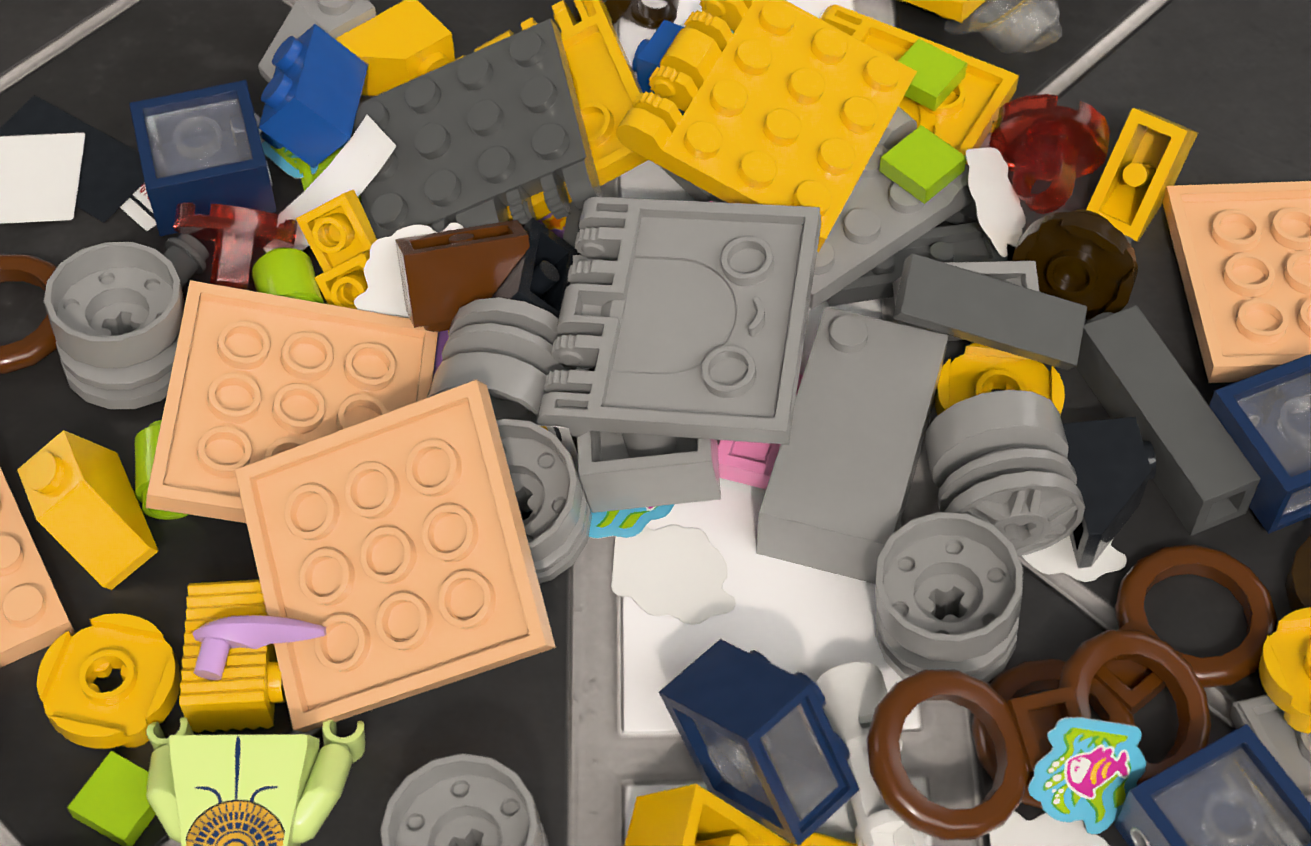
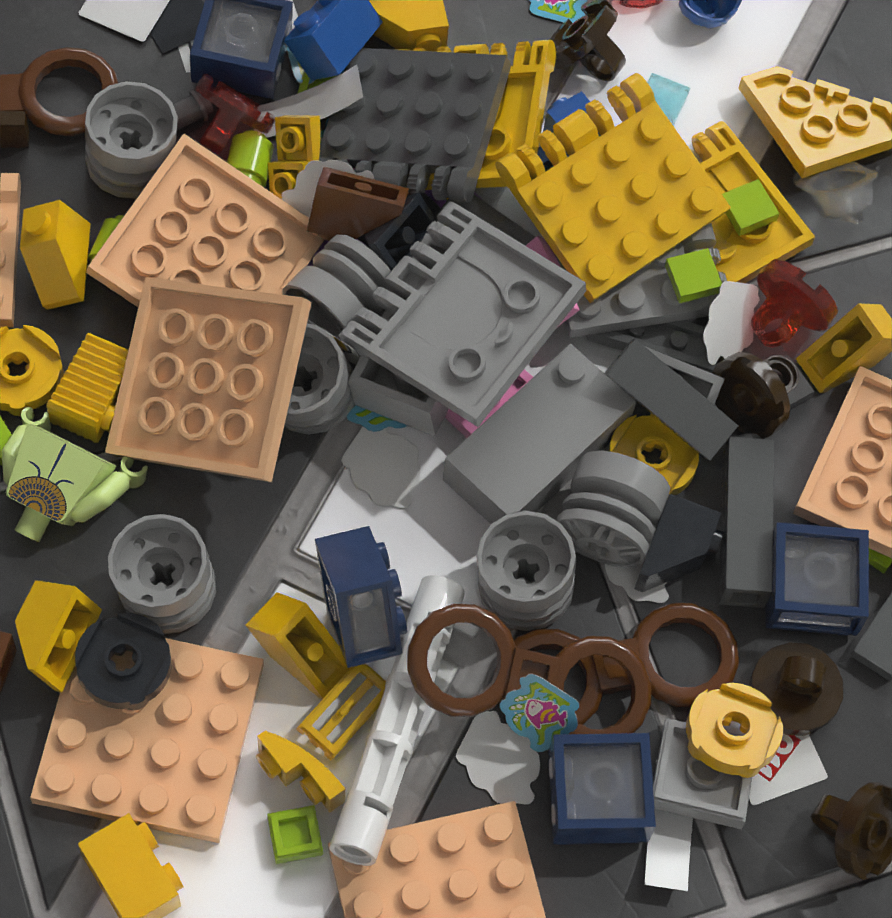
camera: 20 degrees right, 10 degrees up
lavender bar [193,615,326,680] -> none

